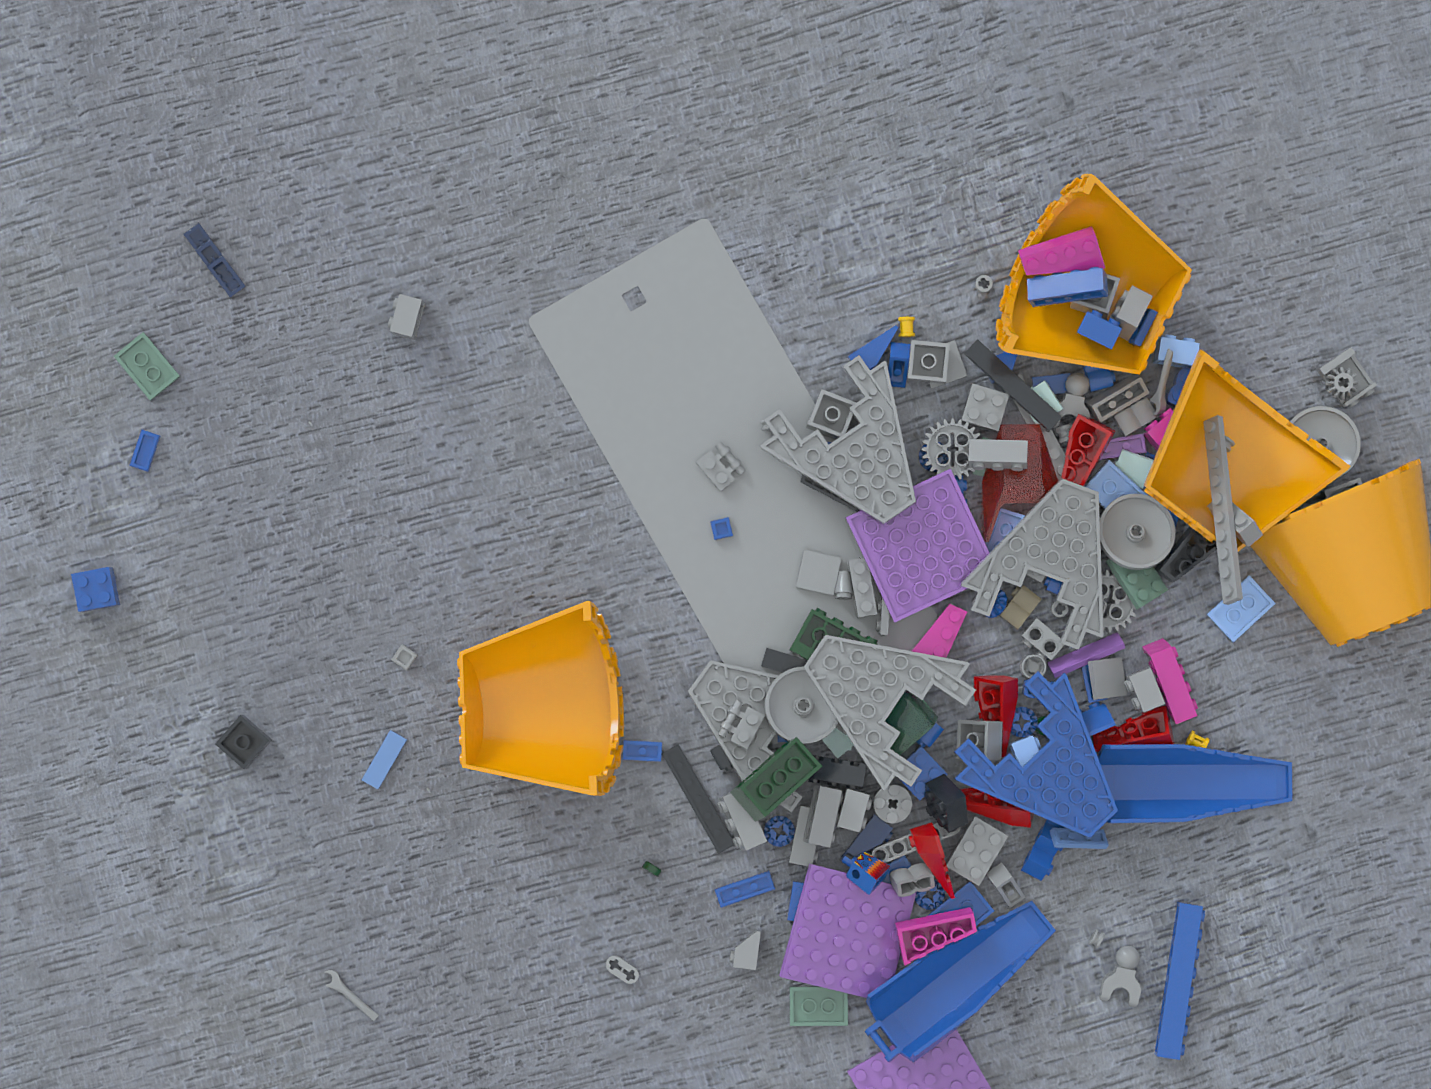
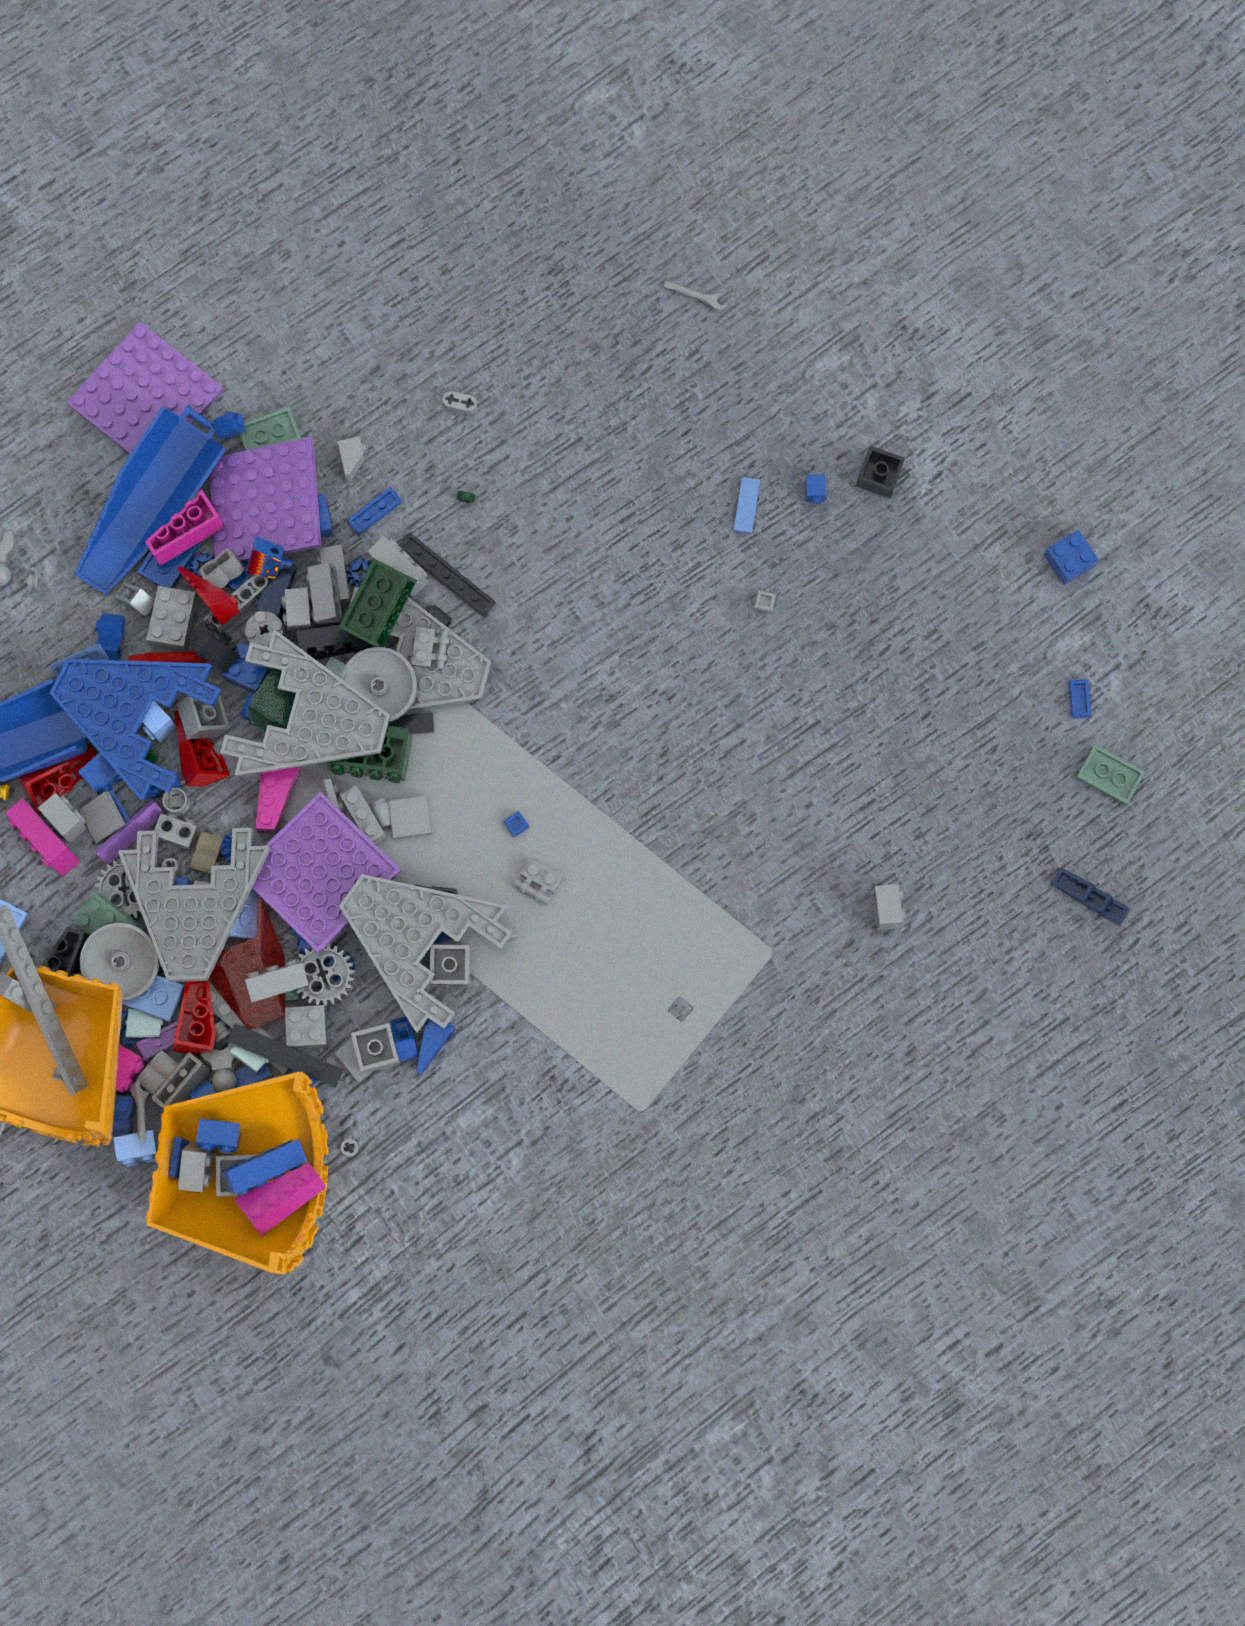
camera: 155 degrees right, 10 degrees down
light orange cone [457,601,624,796] -> none
blue plate [623,740,662,762] -> none
yellow bush [898,317,915,337] -> none
blue gear [1011,707,1038,737] -> none
none -> blue brick [213,412,246,439]
none -> blue brick [805,474,826,504]

